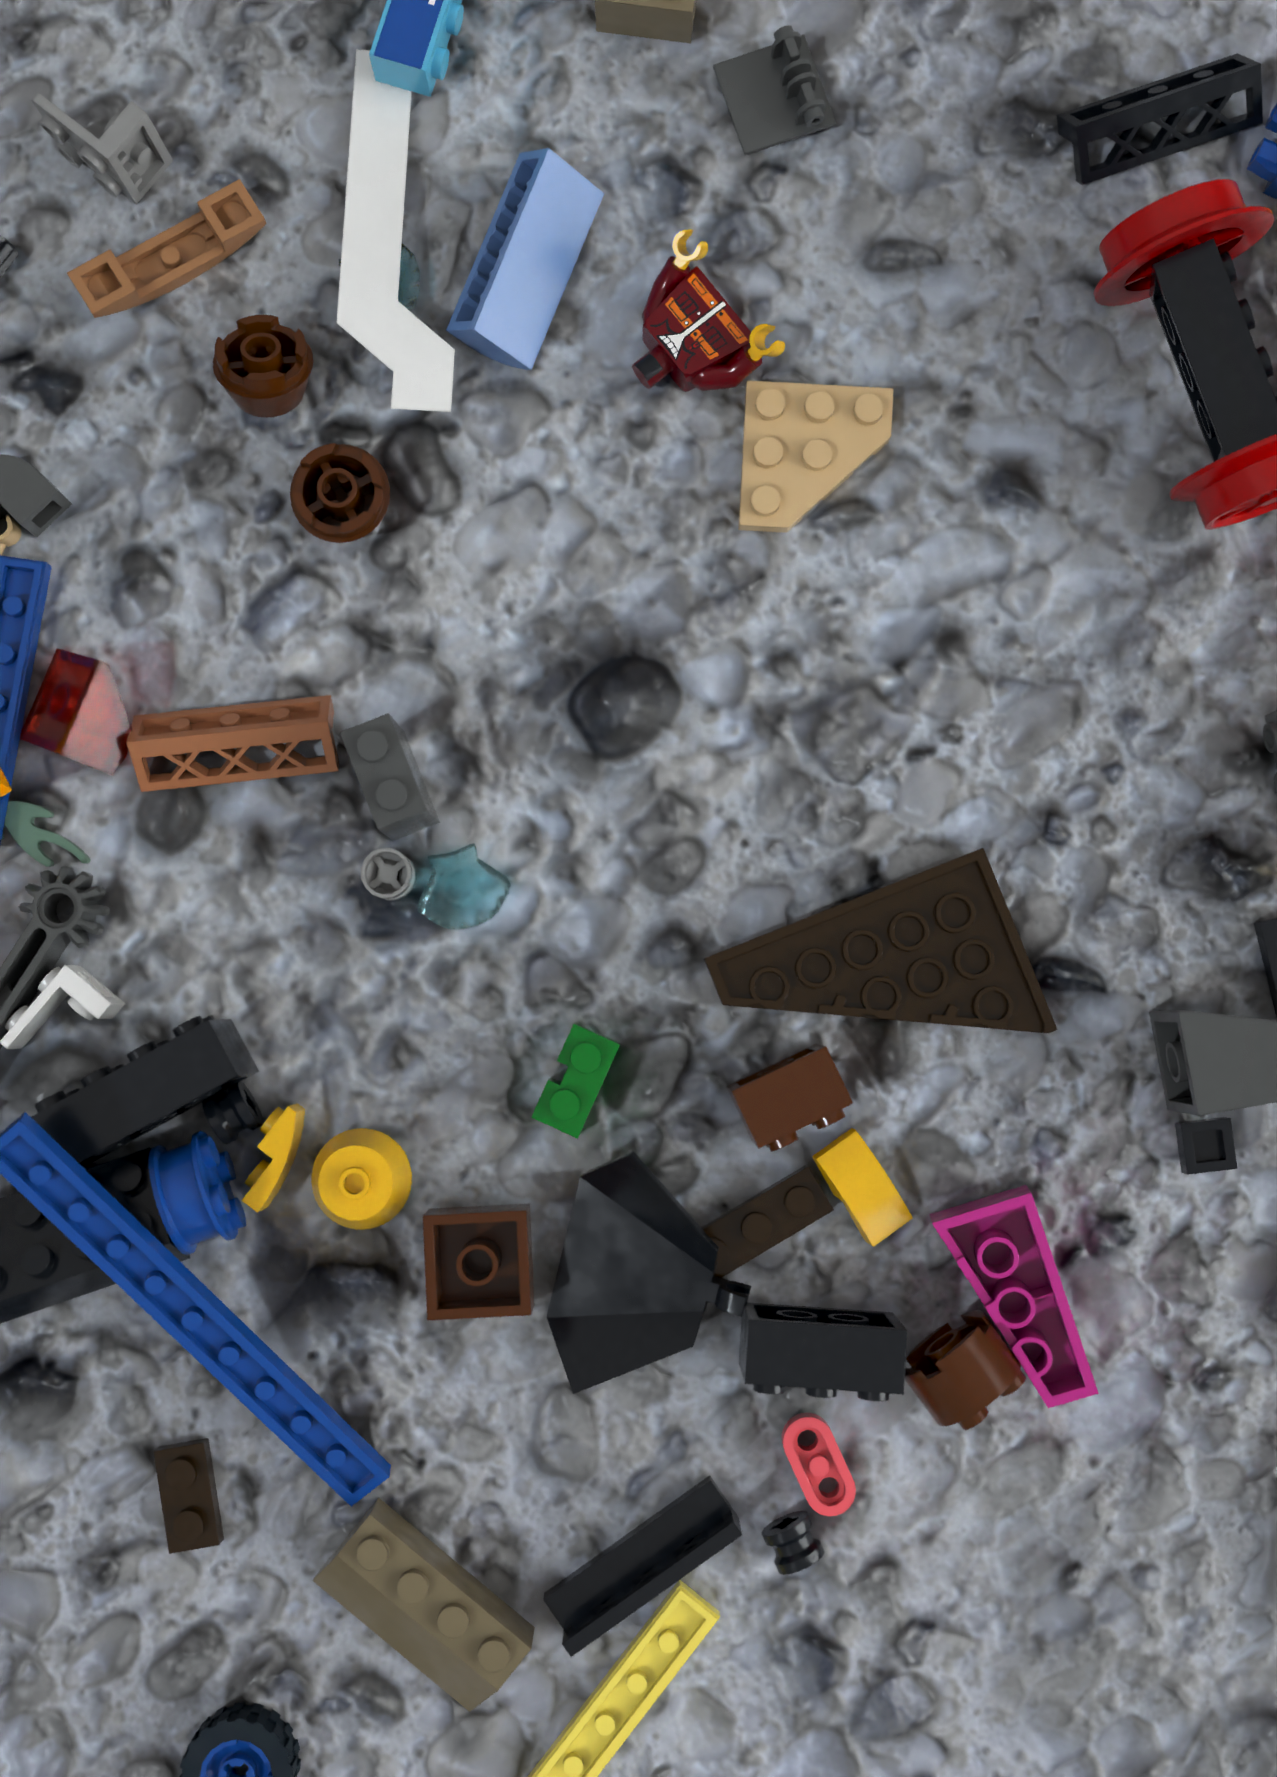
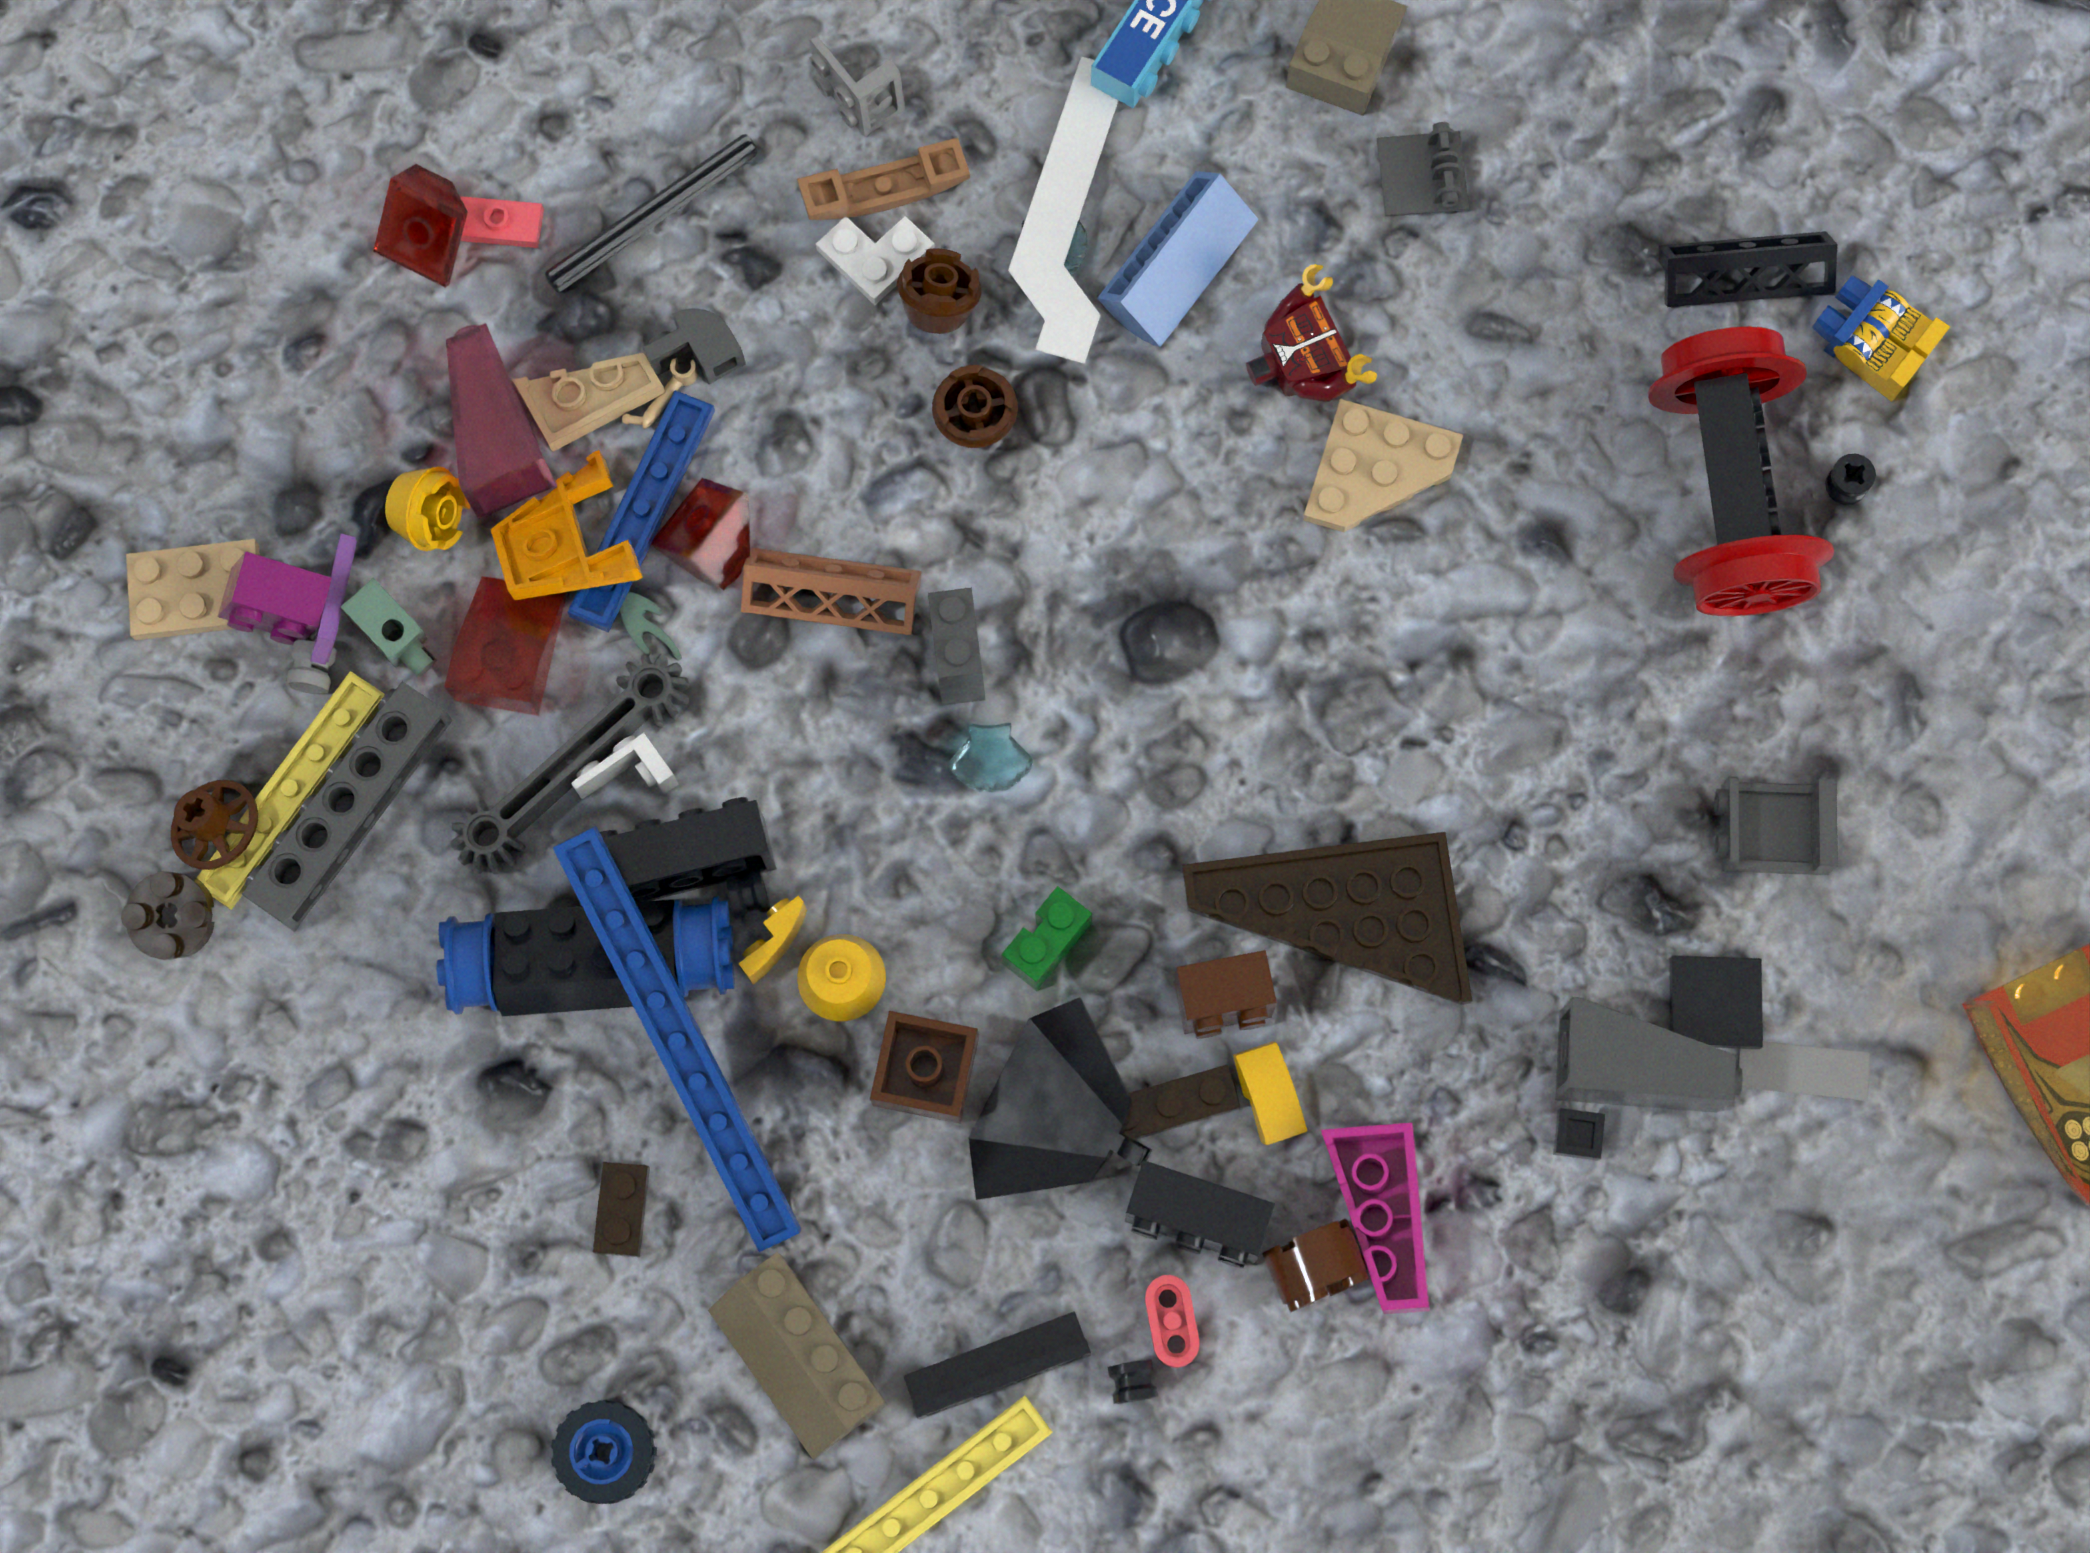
camera: 20 degrees right, 10 degrees down
light grey wheel [361,848,417,901] -> none
none -> white plate [816,216,935,305]

